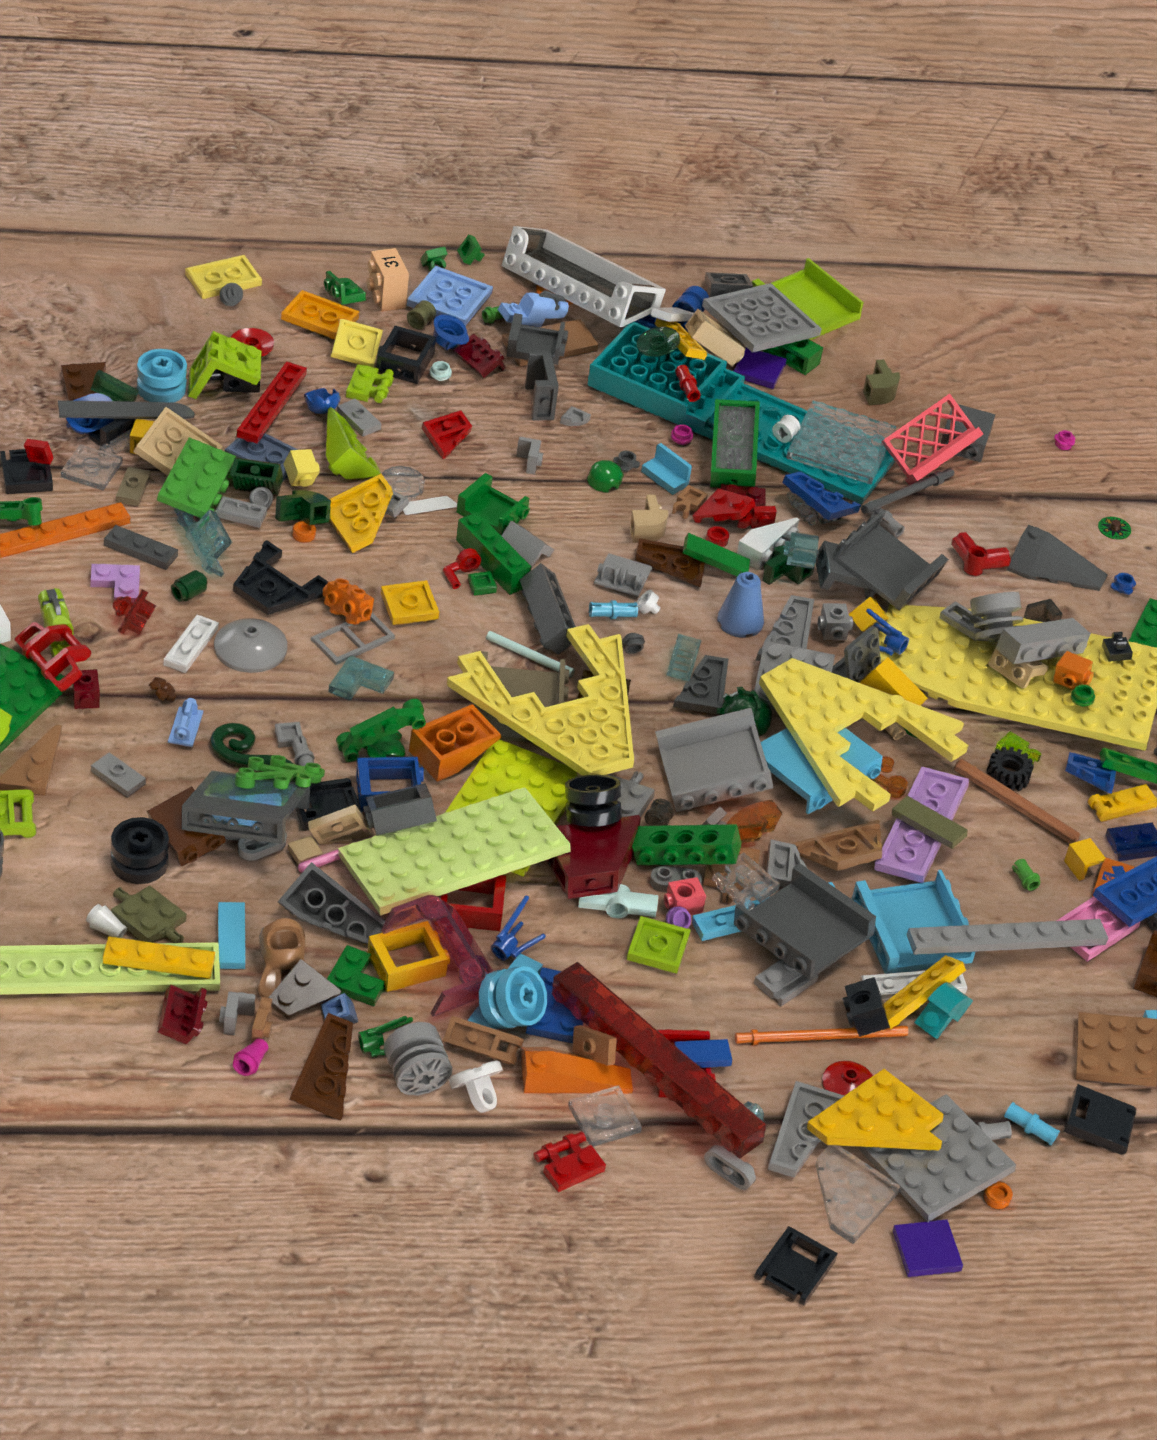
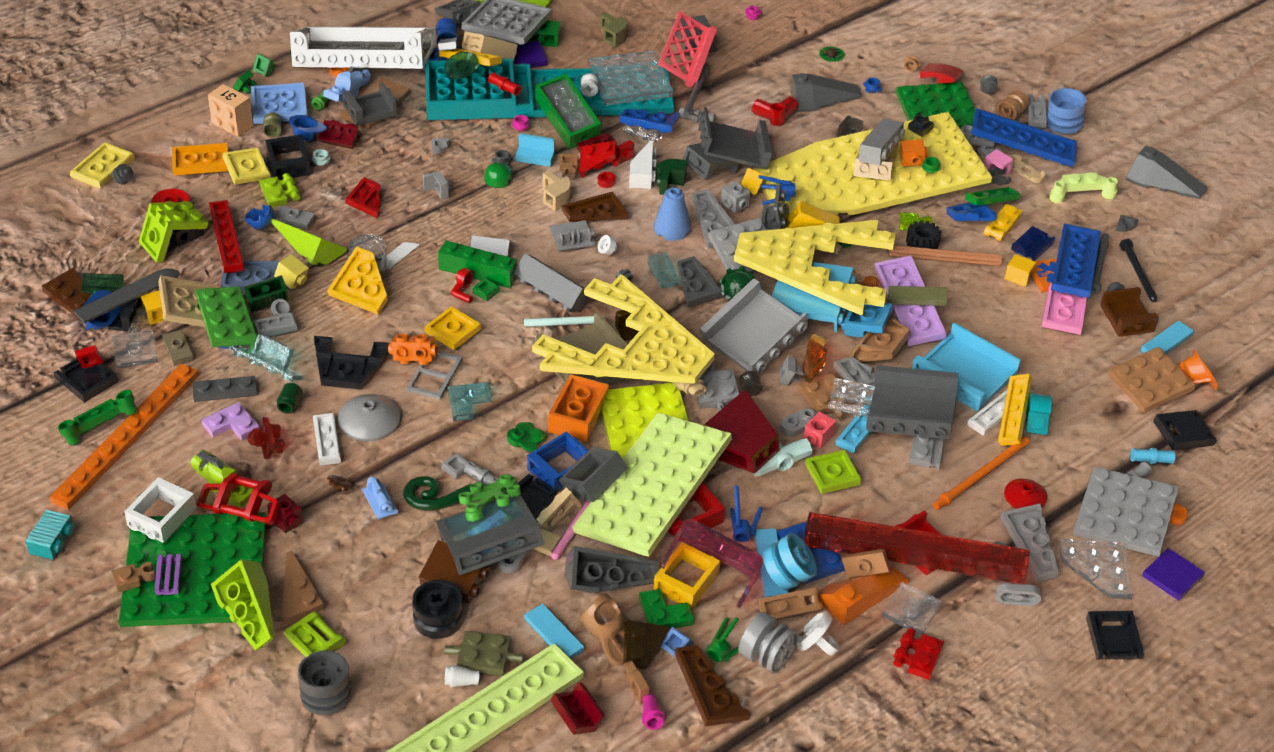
camera: 30 degrees left, 0 degrees up
light grey plate [91,752,146,797] -> none
yellow plate [103,936,215,979] -> none
medium azure wheel [137,349,187,403] -> none
light grey bracket [219,992,256,1035] -> none
dark green brick [275,490,331,525] -> none
orange tile [292,521,316,543] -> none
green bracket [324,271,366,305] -> none
green plate [336,699,426,762] -> none
green panel [456,473,530,536] -> none
dark grey panel [525,352,559,421] -> none
black wheel [565,775,622,827] -> none
medium azure pin [589,600,638,619] -> none
green brick [632,824,742,865] -> none
medium lavender plate [666,907,691,928] -> none
blue tile [674,1039,733,1069] -> none
green tile [683,533,750,576] -> none
clear light blue brick [783,532,819,569] -> none
yellow wing [807,1069,944,1151] -> none
black brick [842,977,890,1037] -> none
light grey plate [907,919,1108,955] -> none
light grey tile [940,601,985,641] -> none
light grey wheel [970,592,1023,642] -> none
bright green pin [1012,859,1040,891] -> none
none -> dark azure plate [841,303,893,337]

